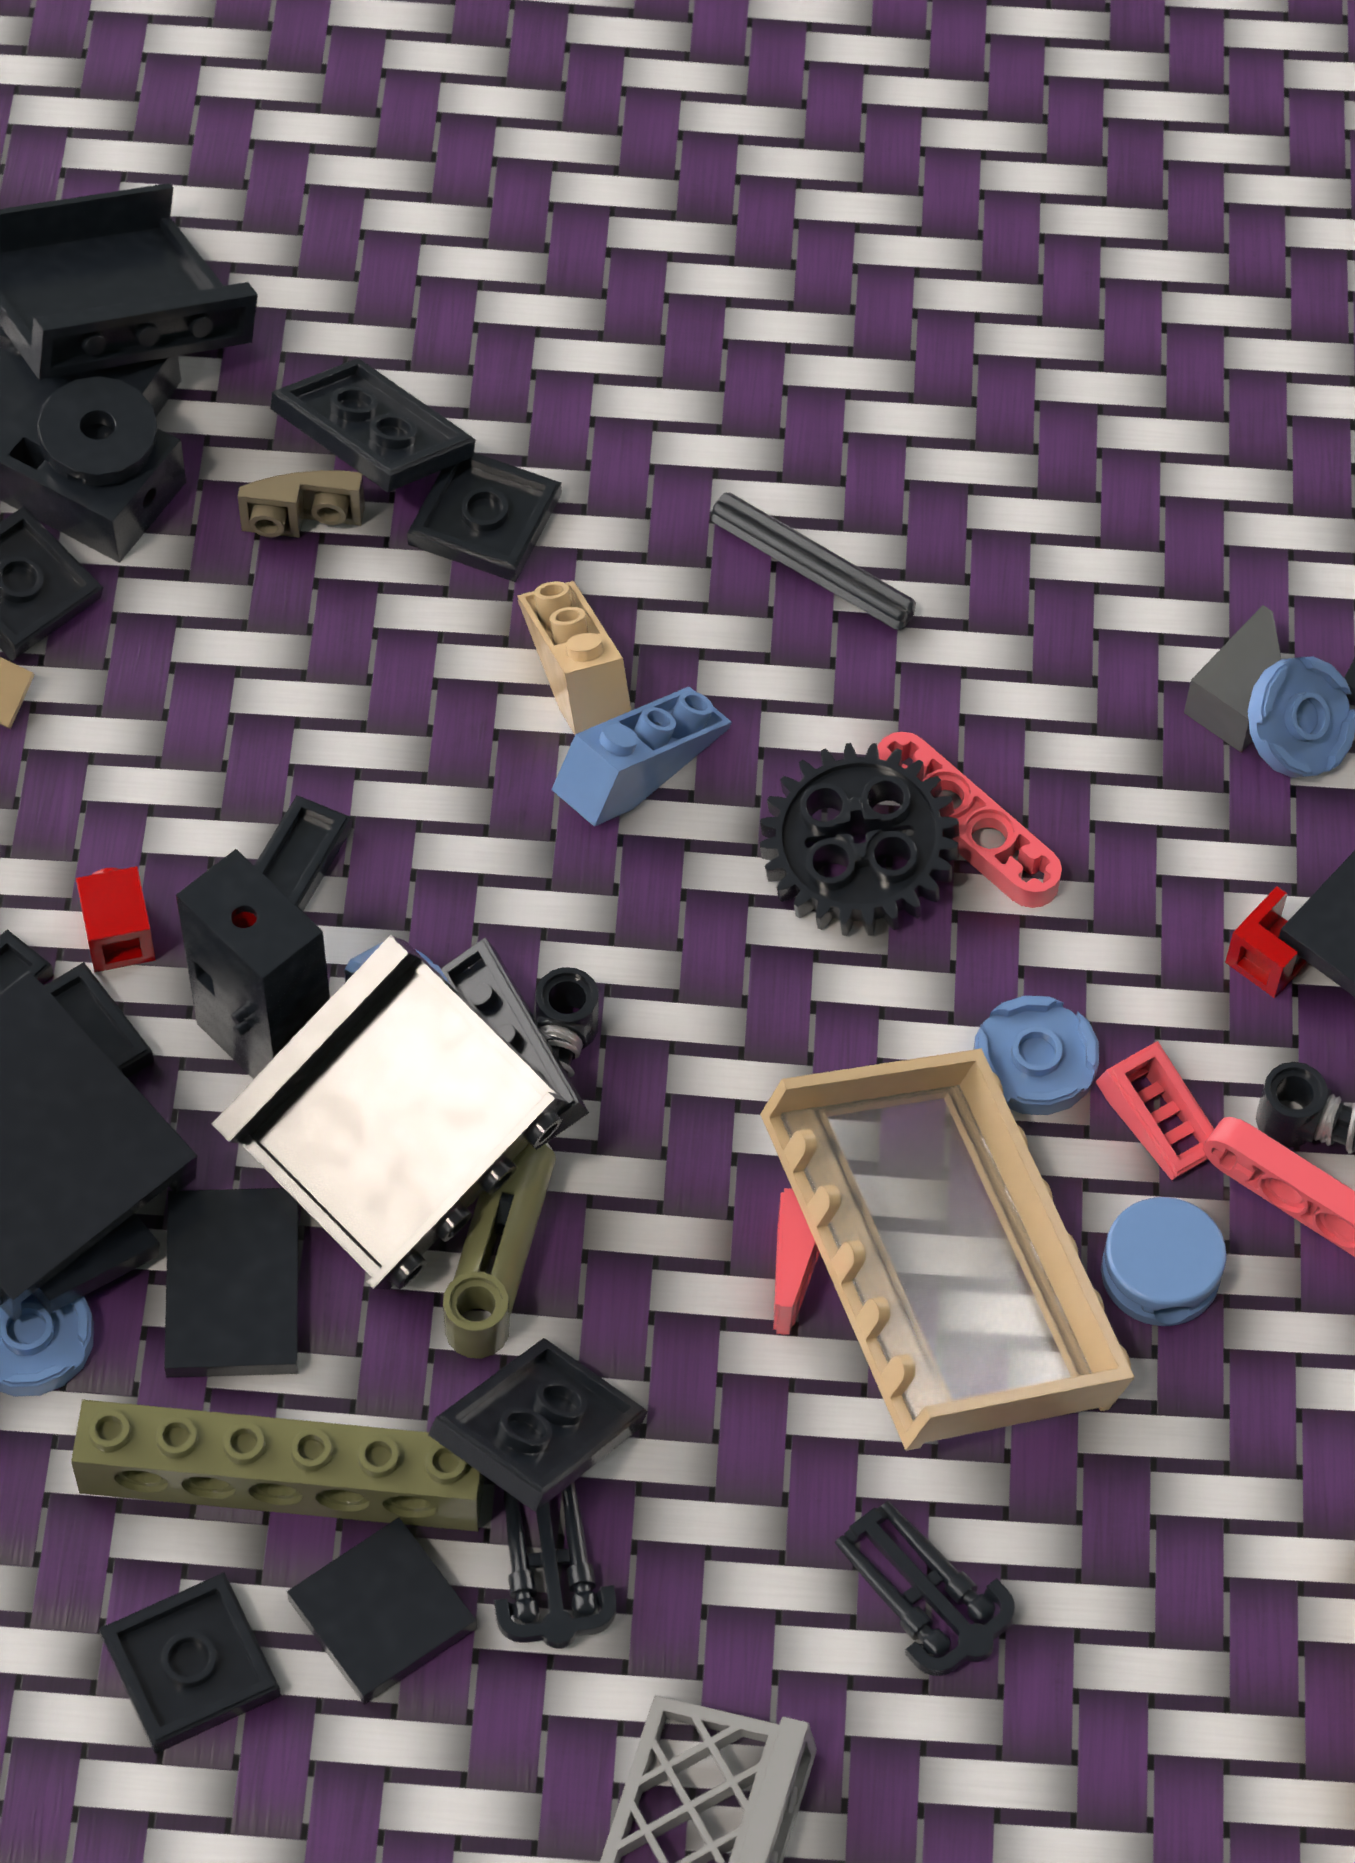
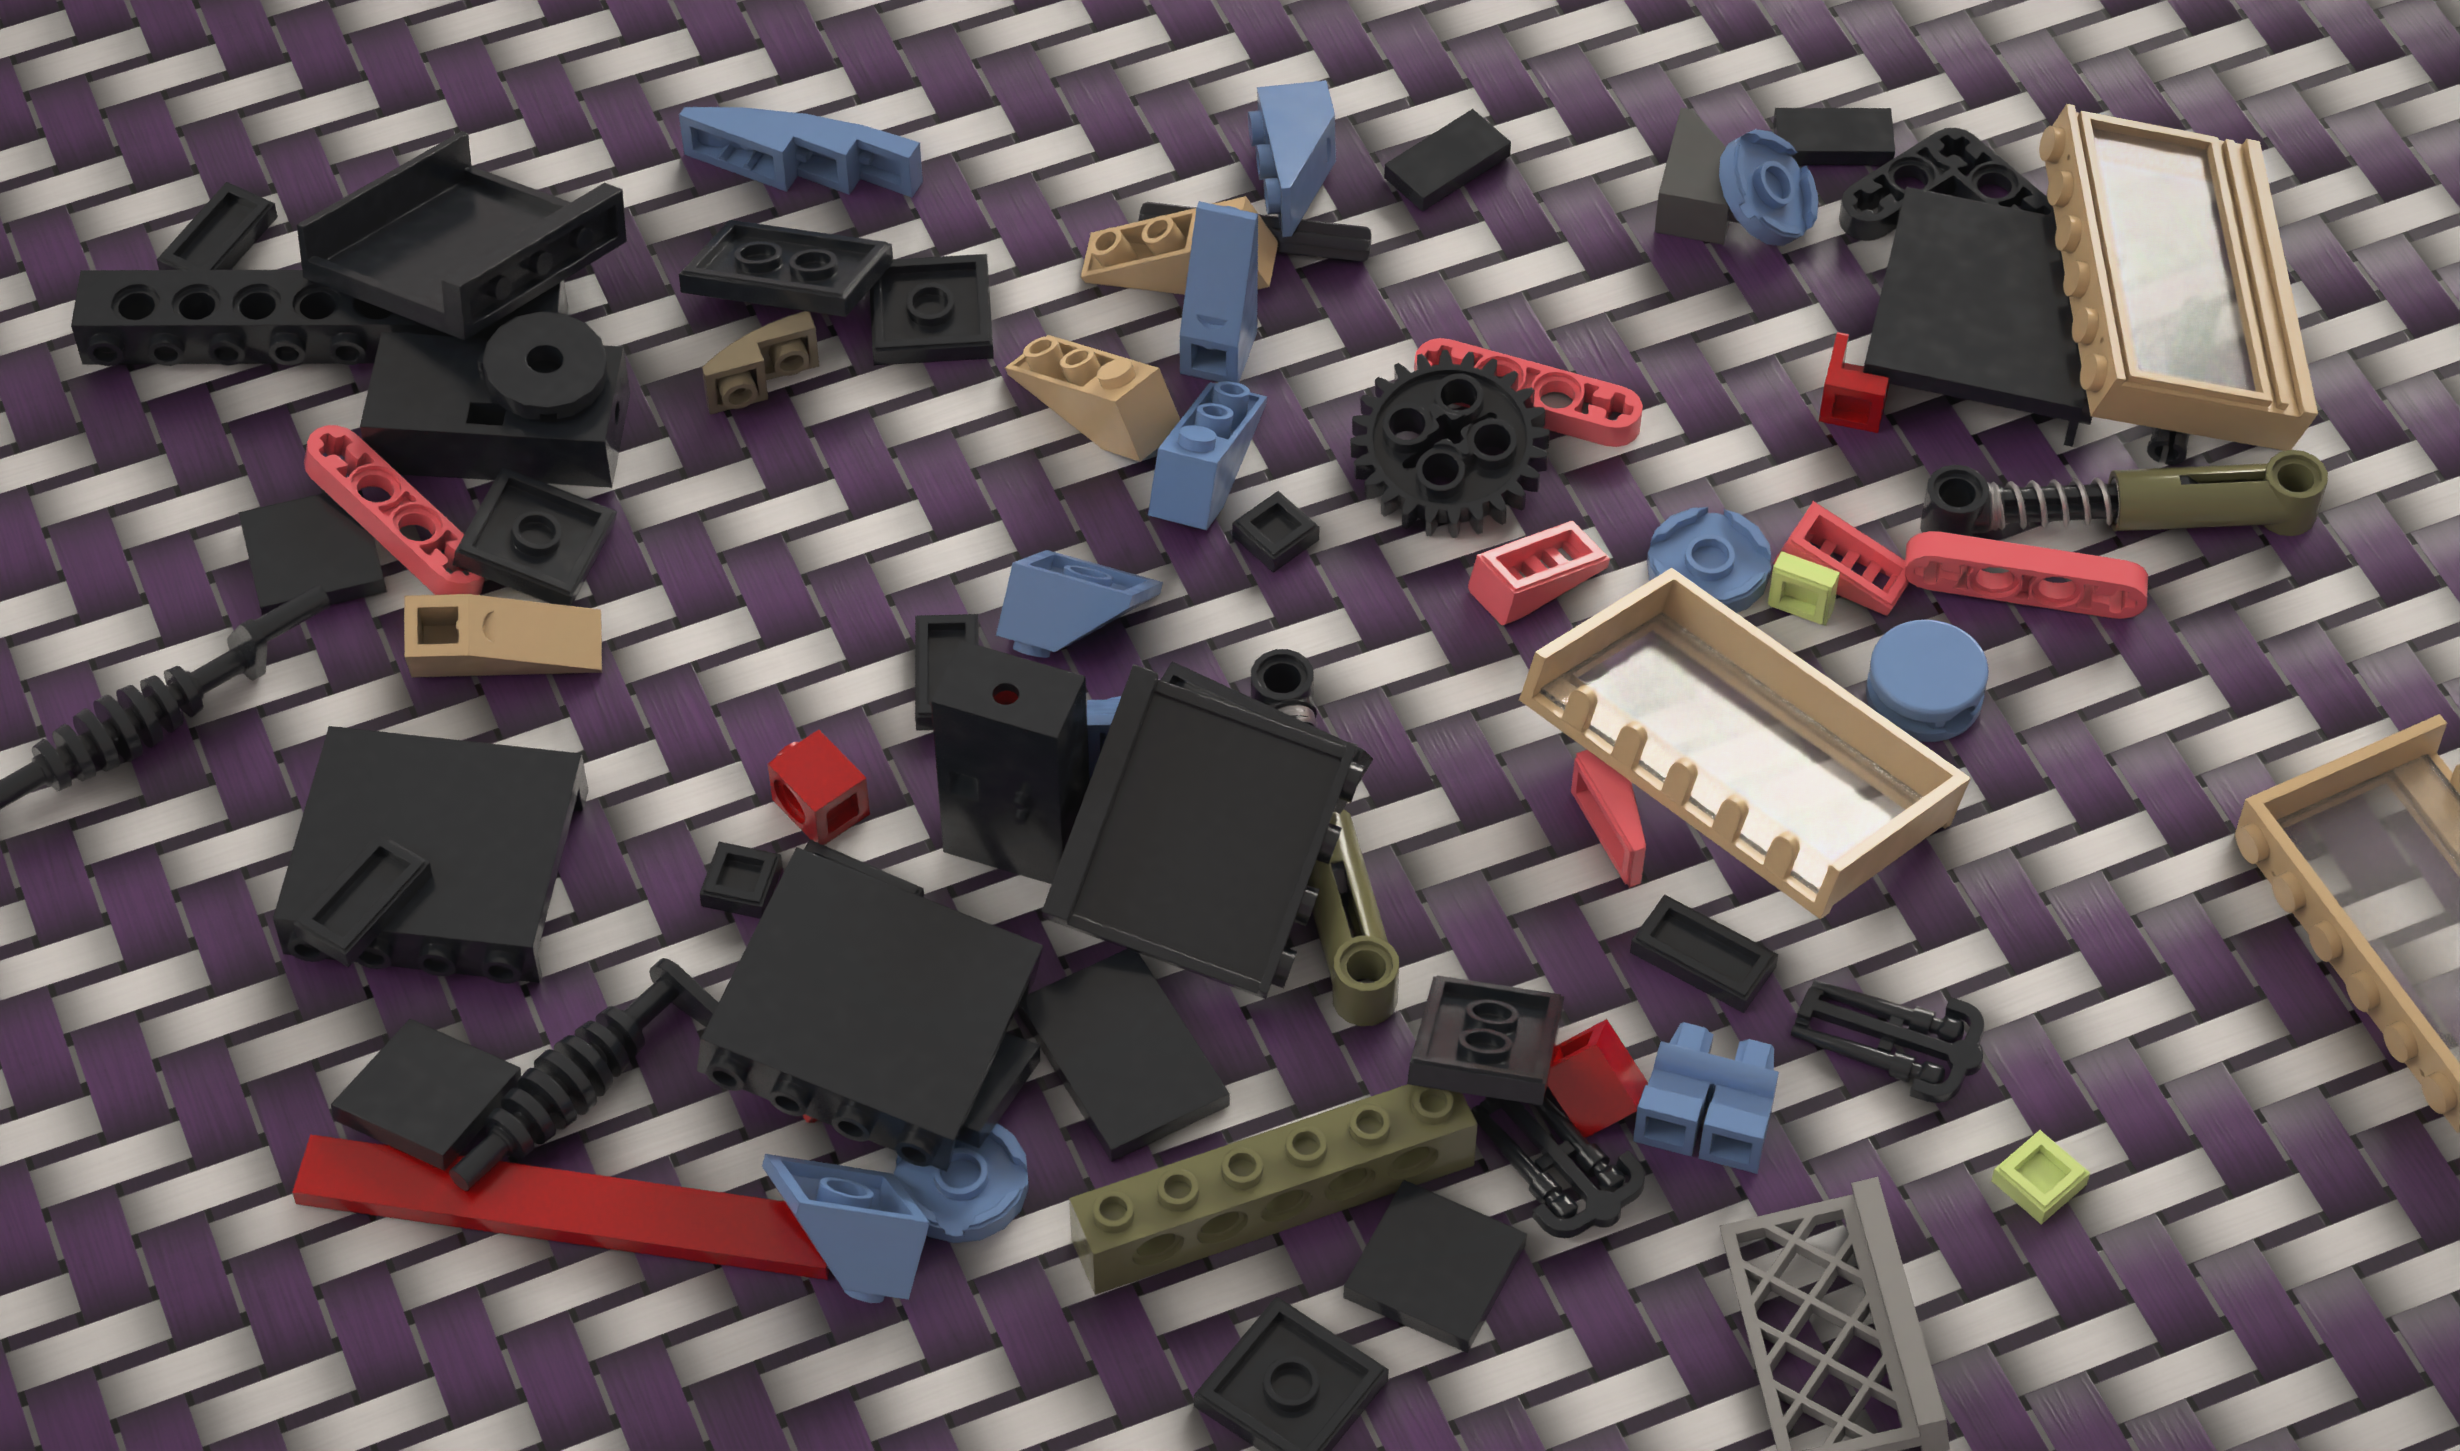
camera: 25 degrees left, 5 degrees down
none -> medium blue slope [679,107,923,198]
none -> medium blue slope [996,550,1163,658]
none -> tan slope [1081,196,1278,295]
none -> medium blue slope [1179,201,1258,383]
none -> black tile [1232,491,1320,573]
none -> medium blue slope [1248,80,1336,237]
none -> black tile [1384,109,1511,212]
none -> coral slope [1468,520,1610,625]
none -> red panel [1547,1019,1648,1137]
none -> black tile [1630,894,1778,1013]
none -> medium blue hips [1633,1022,1779,1174]
none -> yellowish green tile [1768,551,1840,626]
none -> yellowish green tile [1991,1130,2090,1225]

